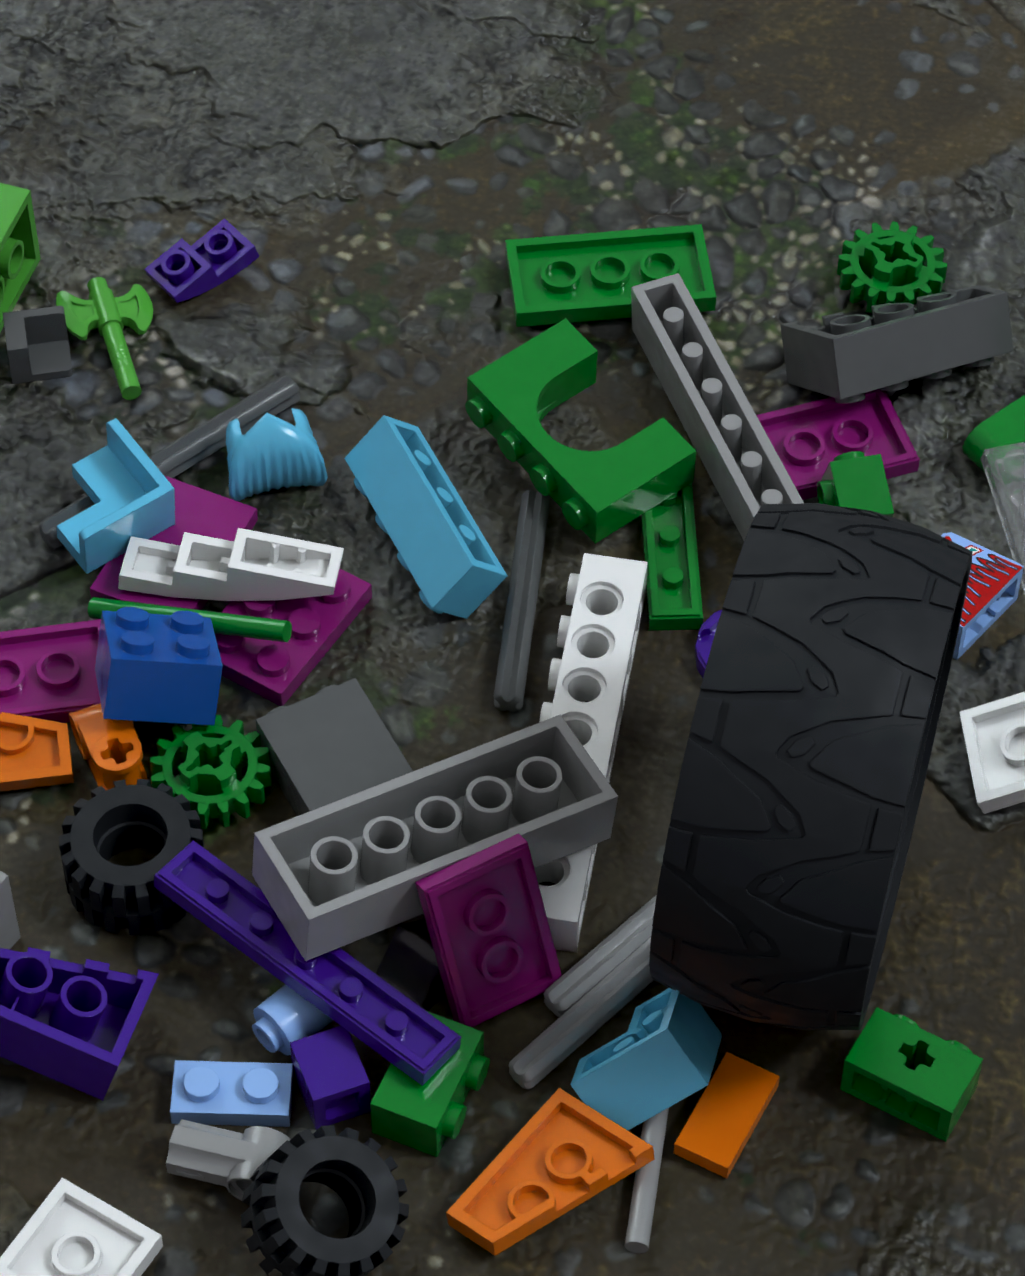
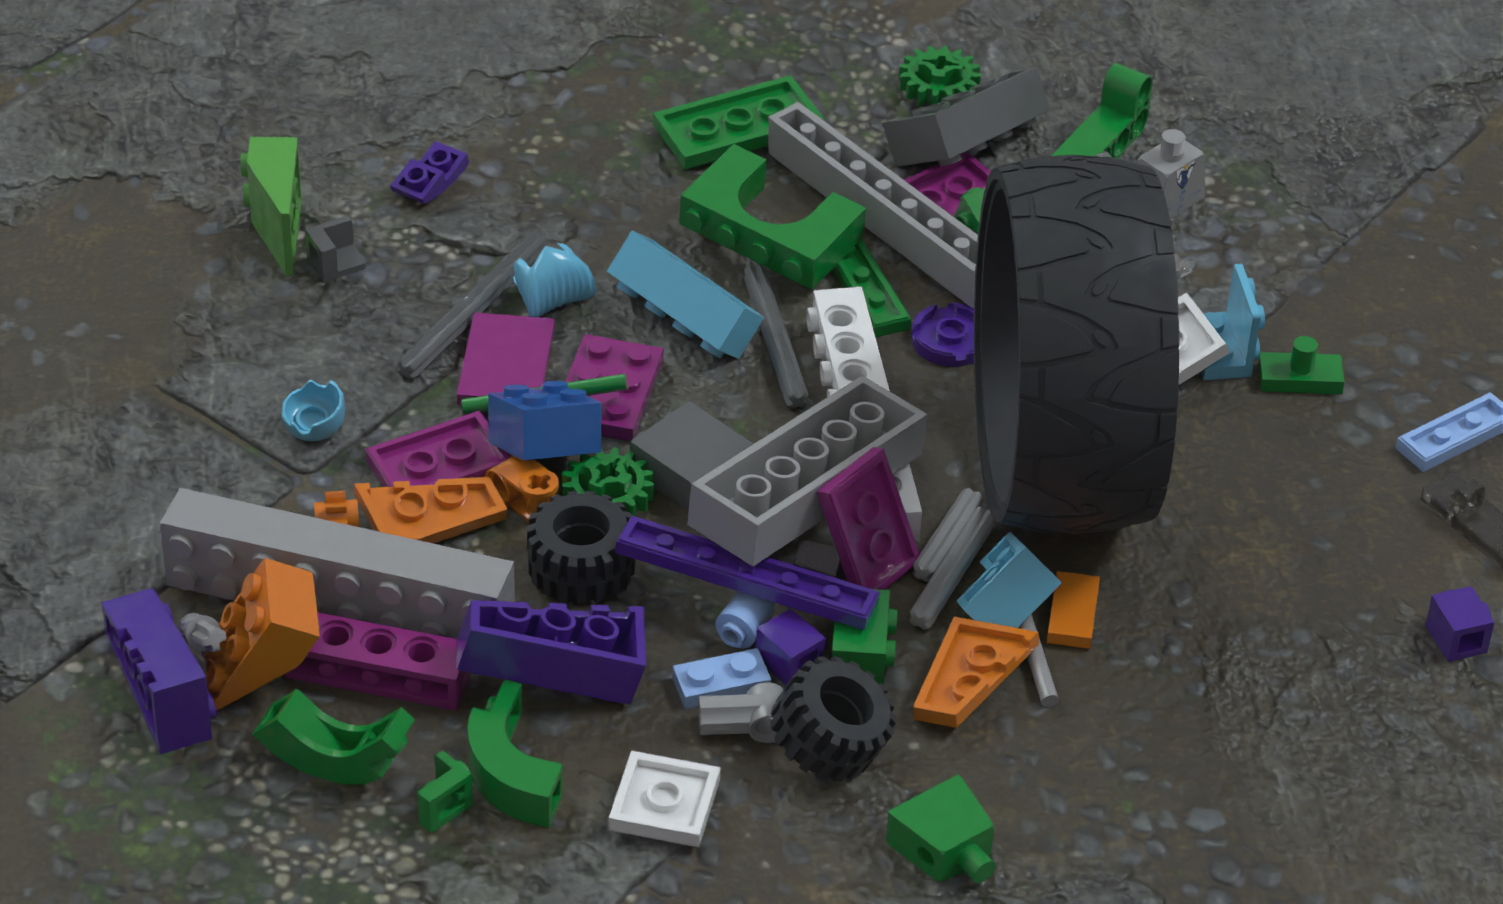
camera: 20 degrees left, 10 degrees down
bright green piece [56,277,153,400] -> none
medium azure panel [57,418,175,574] -> none
white slope [118,528,344,601] -> none
green brick [840,1007,983,1142] -> none

